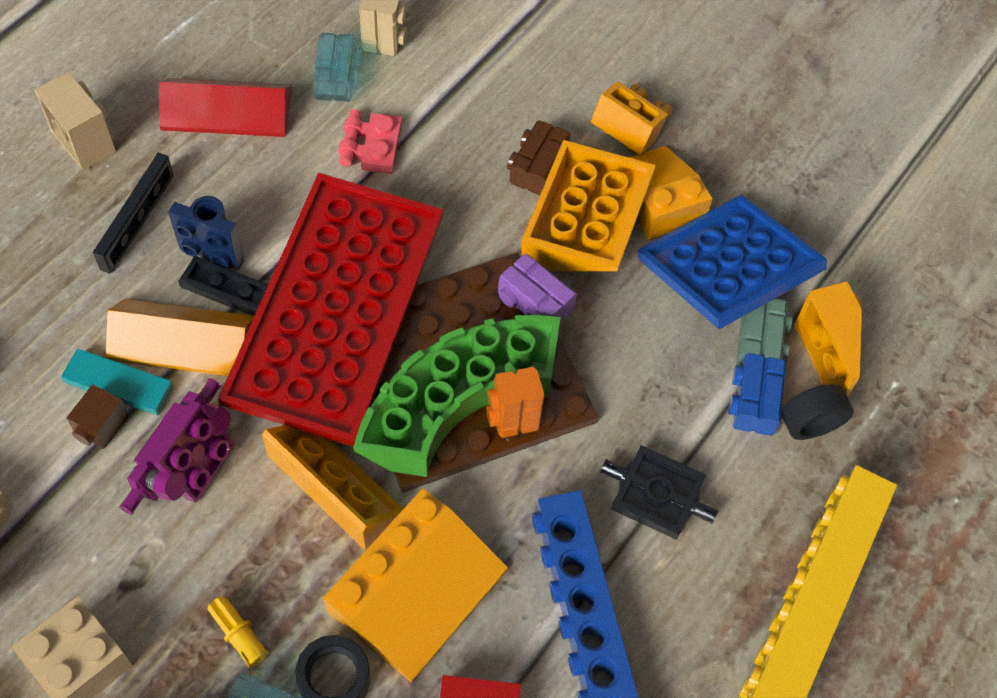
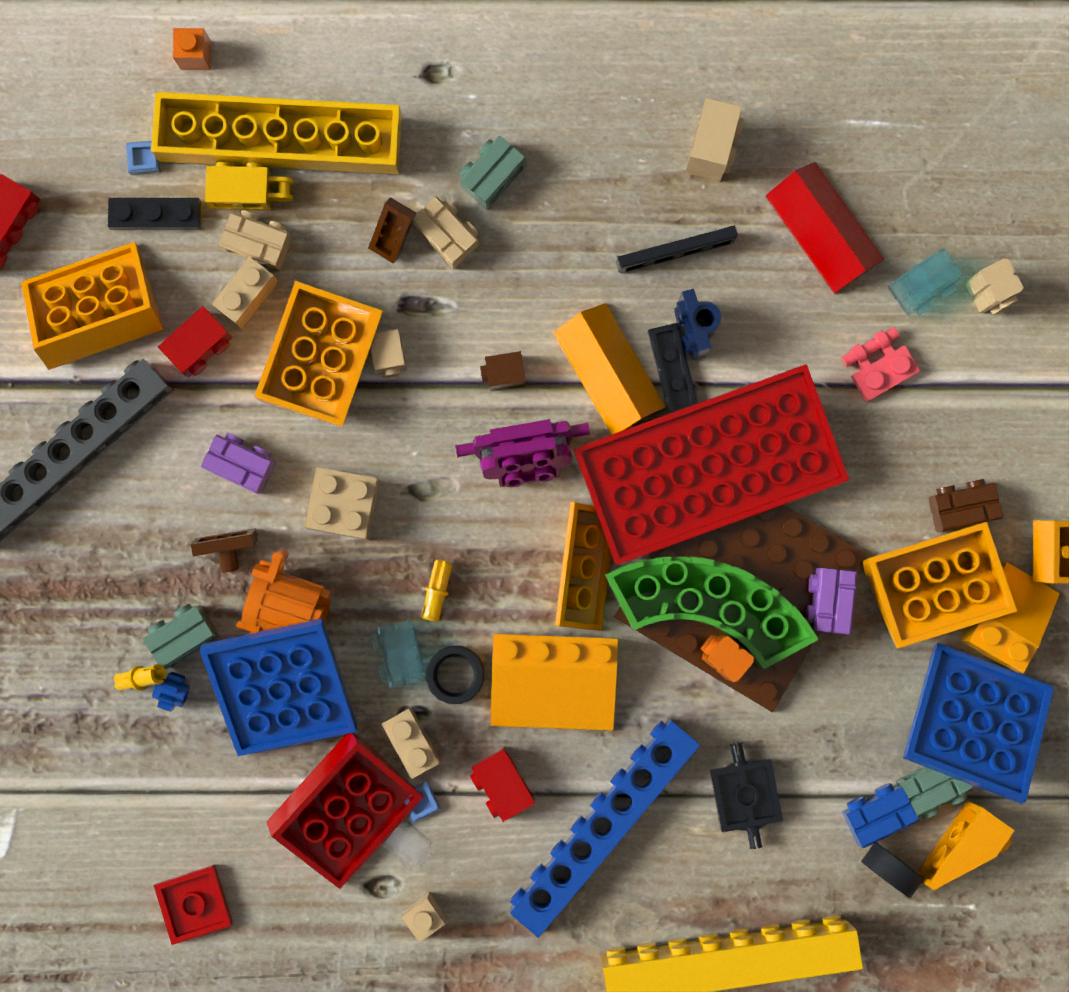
camera: 60 degrees right, 25 degrees up
teal tile [61,348,174,416] -> none

